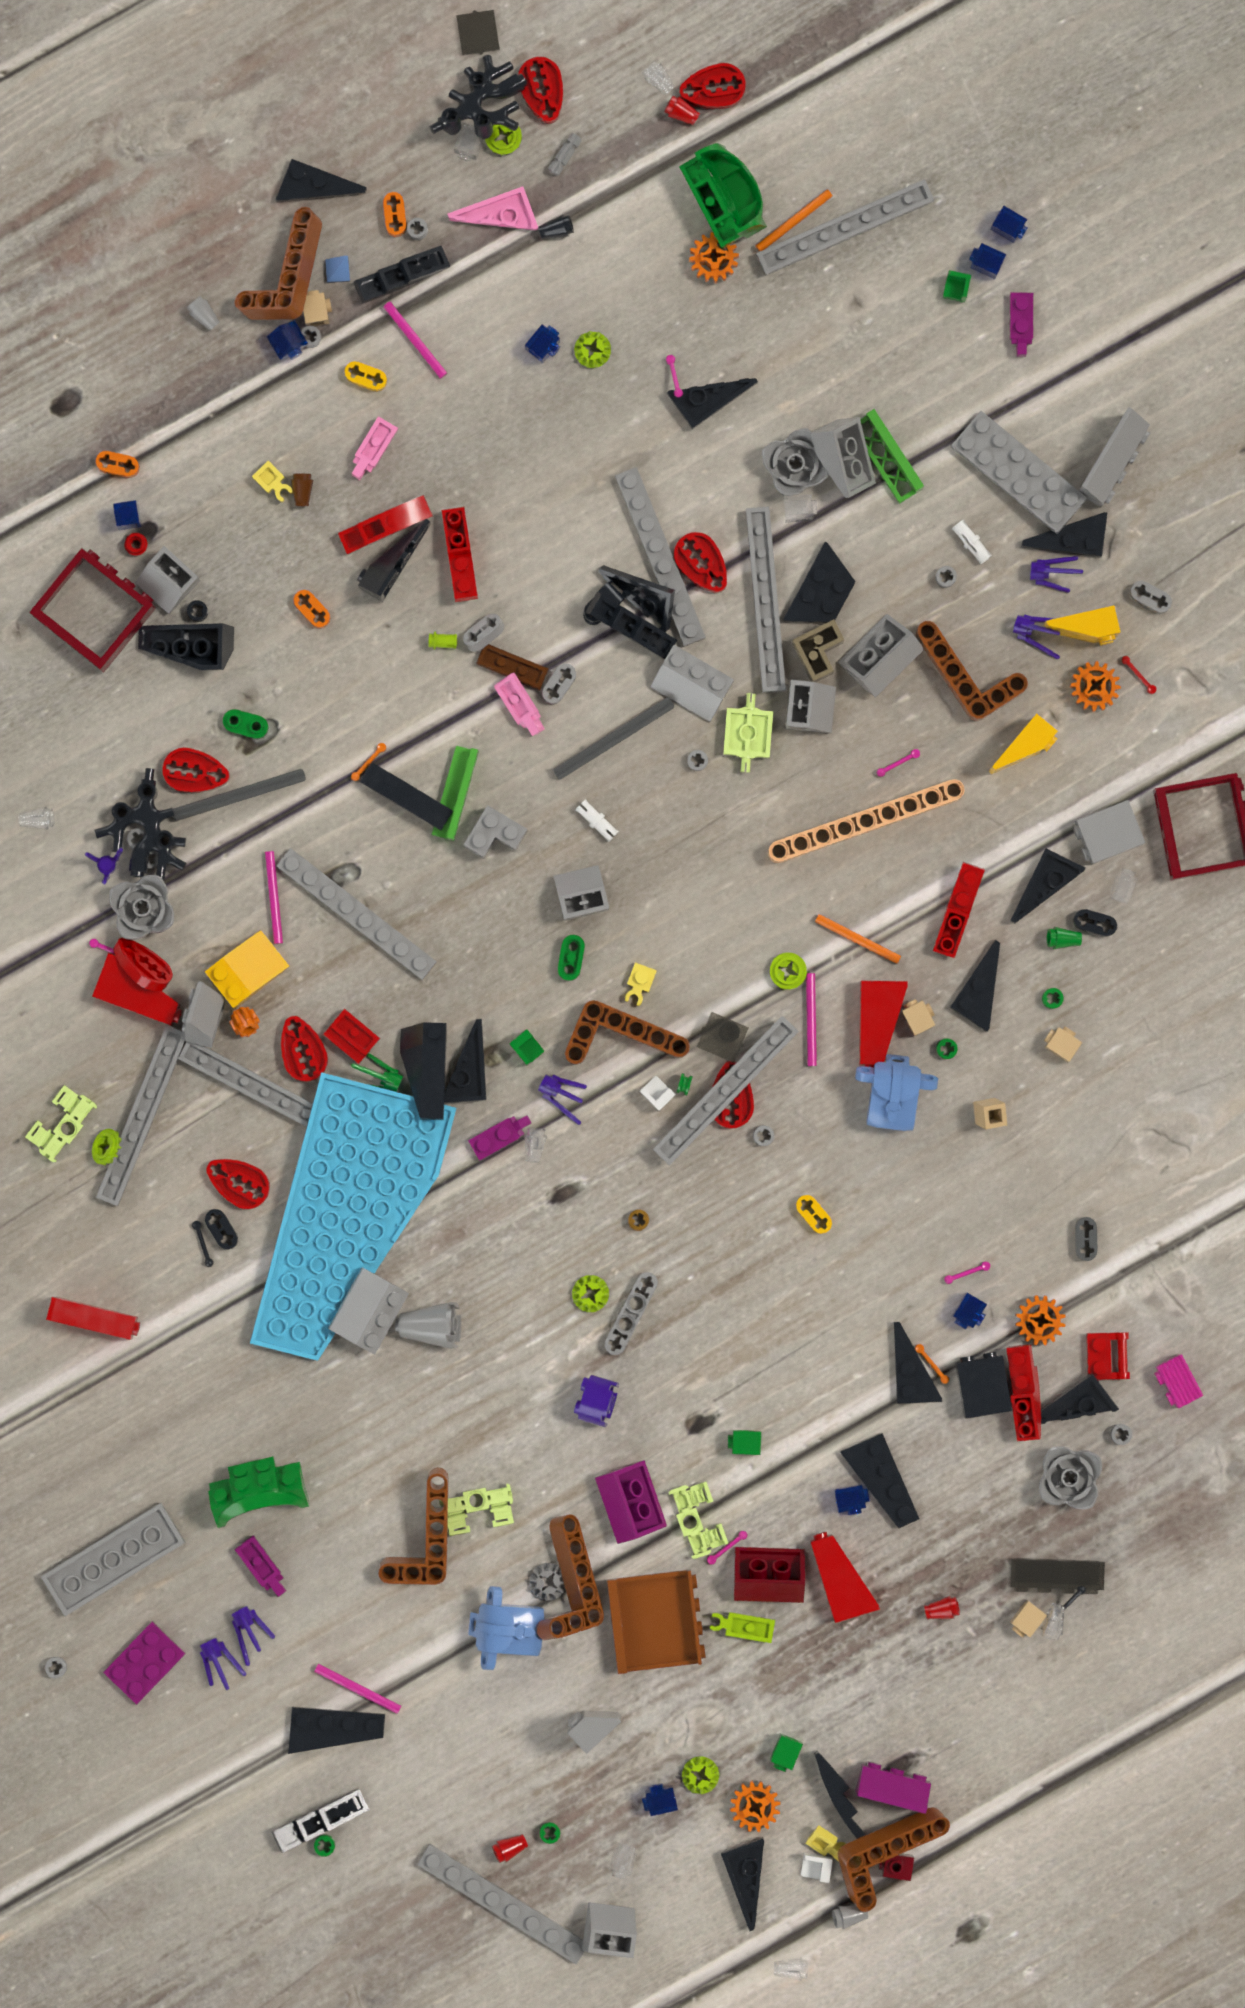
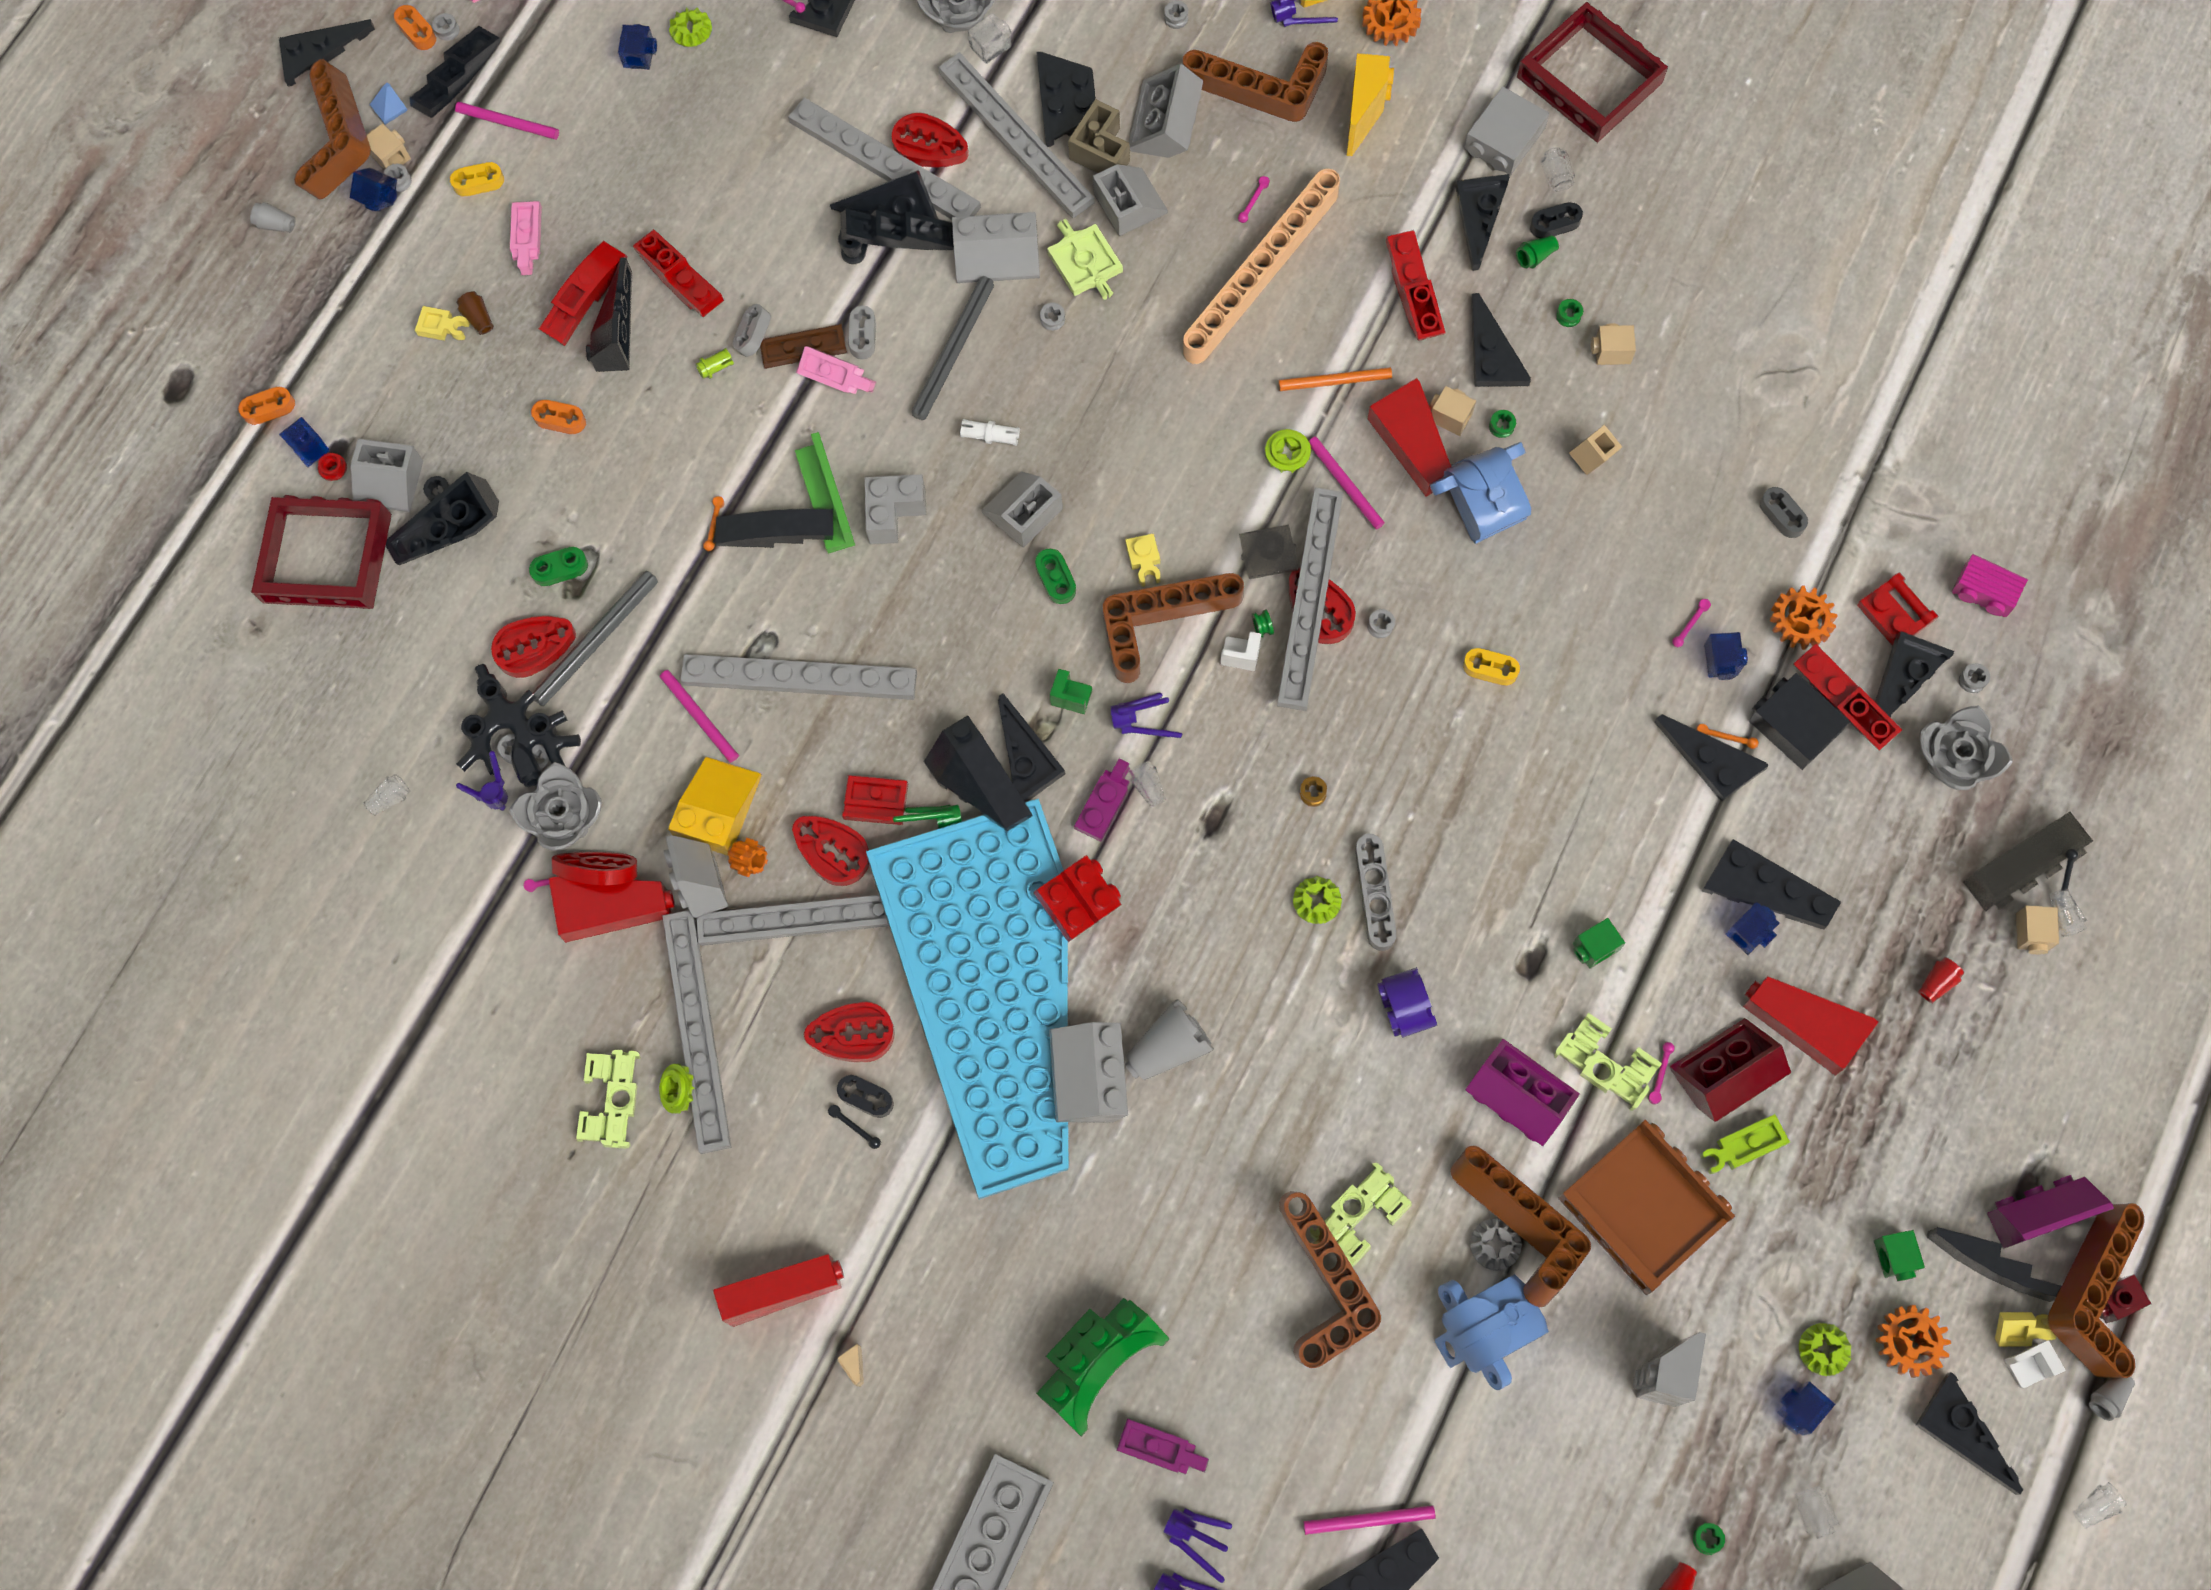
camera: 25 degrees left, 15 degrees down
none -> tan slope [838,1344,864,1387]
none -> red plate [1033,855,1122,942]

